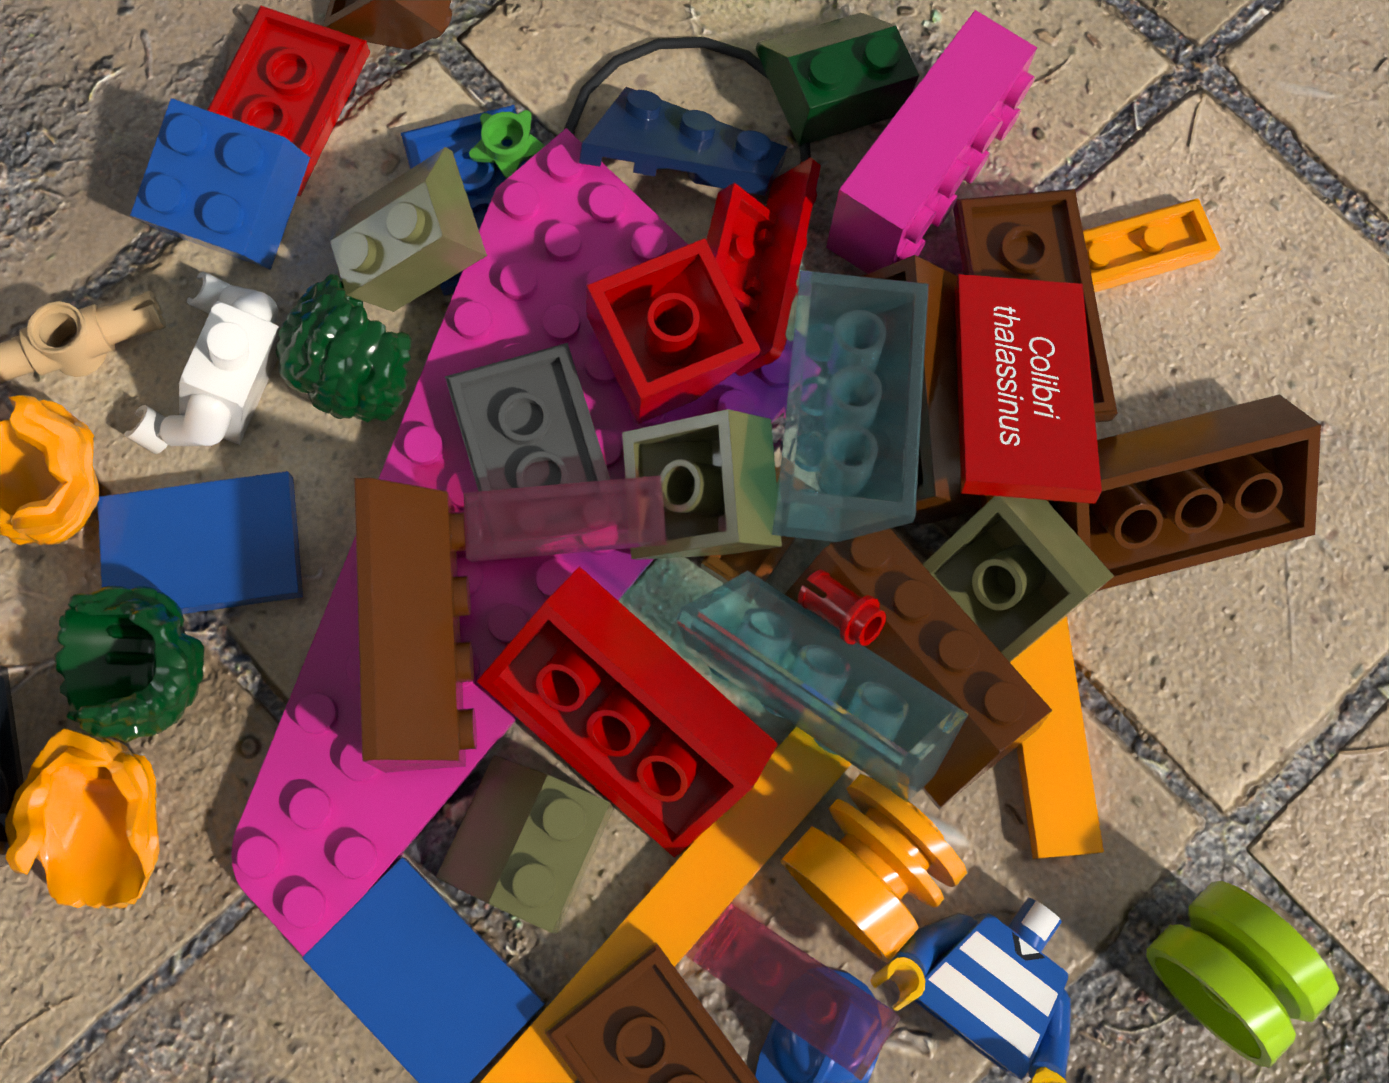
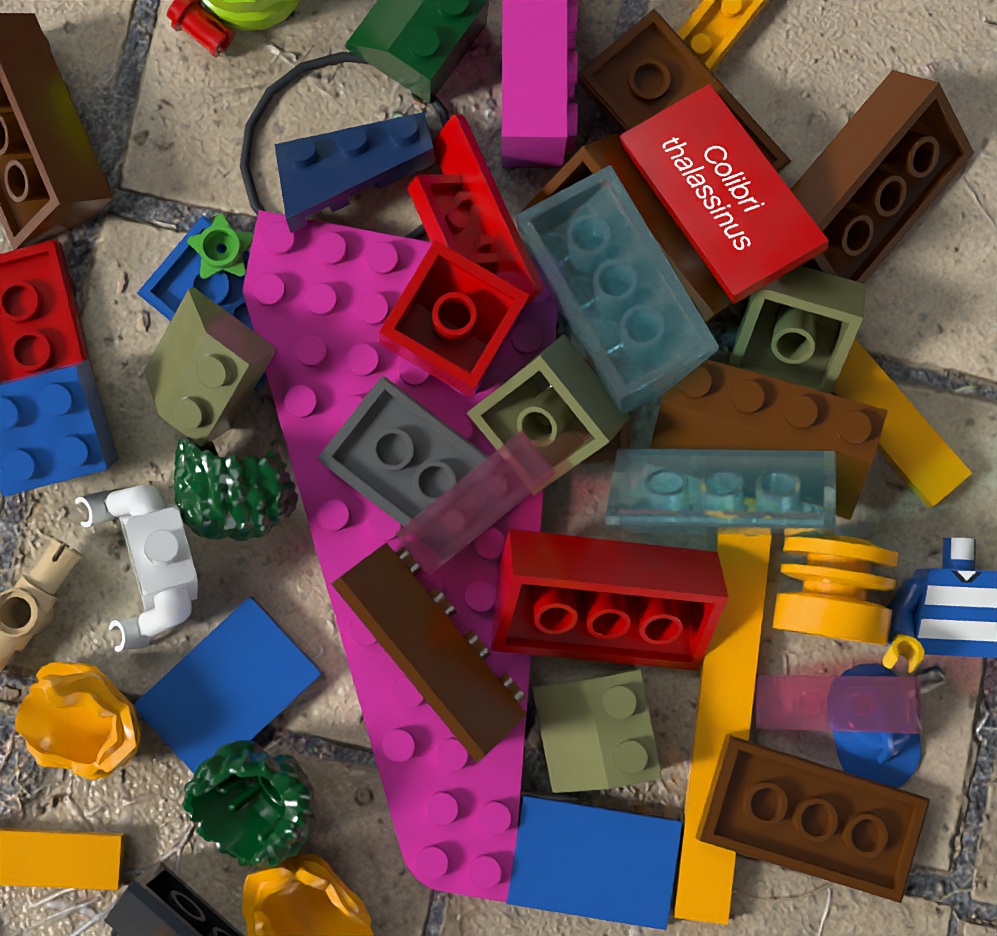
camera: 30 degrees left, 10 degrees up
red pin [798,569,886,646] -> none

